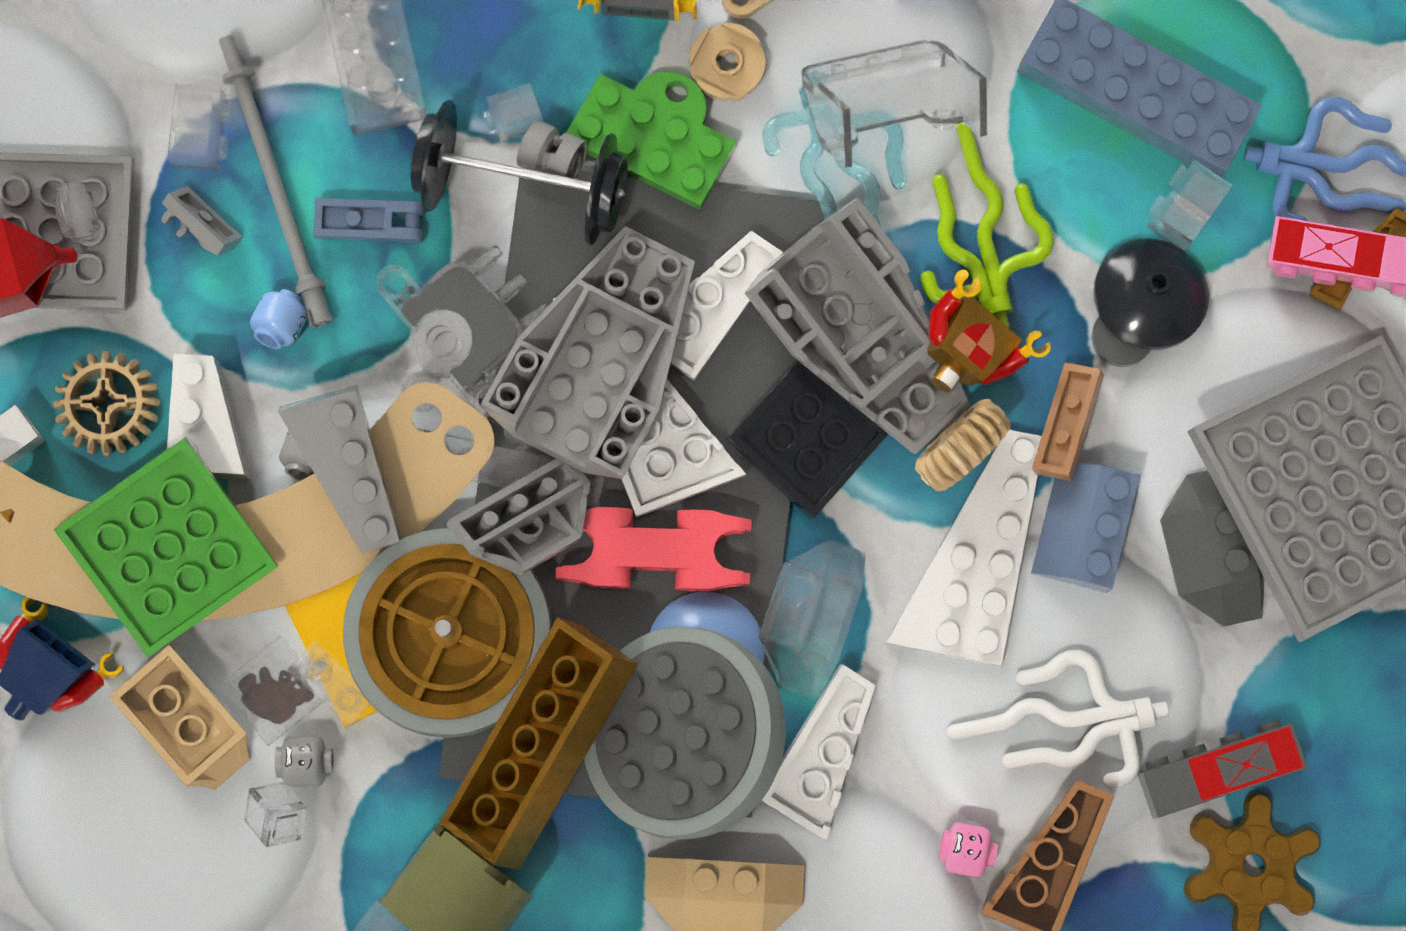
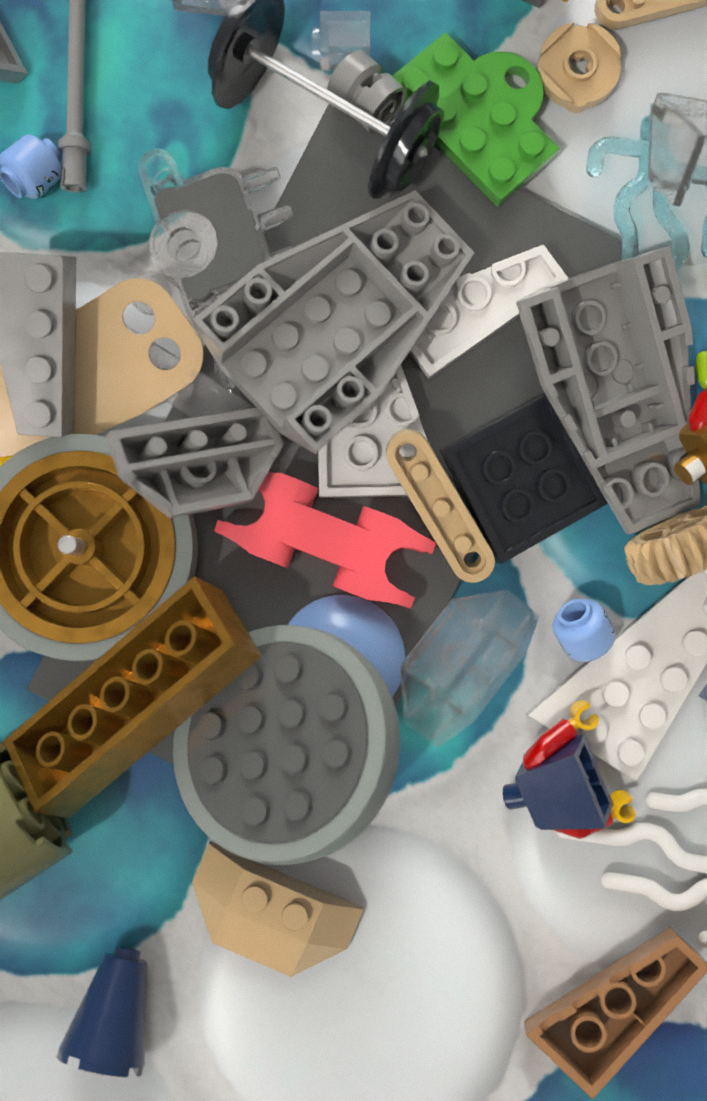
camera: 25 degrees right, 5 degrees up
sand blue plate [314,198,424,244] -> none
white wing [762,664,876,841] -> none
bright pink head [938,823,998,878] -> none
none -> tan plate [386,429,495,583]
none -> dark blue torso [502,700,636,839]
none -> light blue head [552,599,615,662]

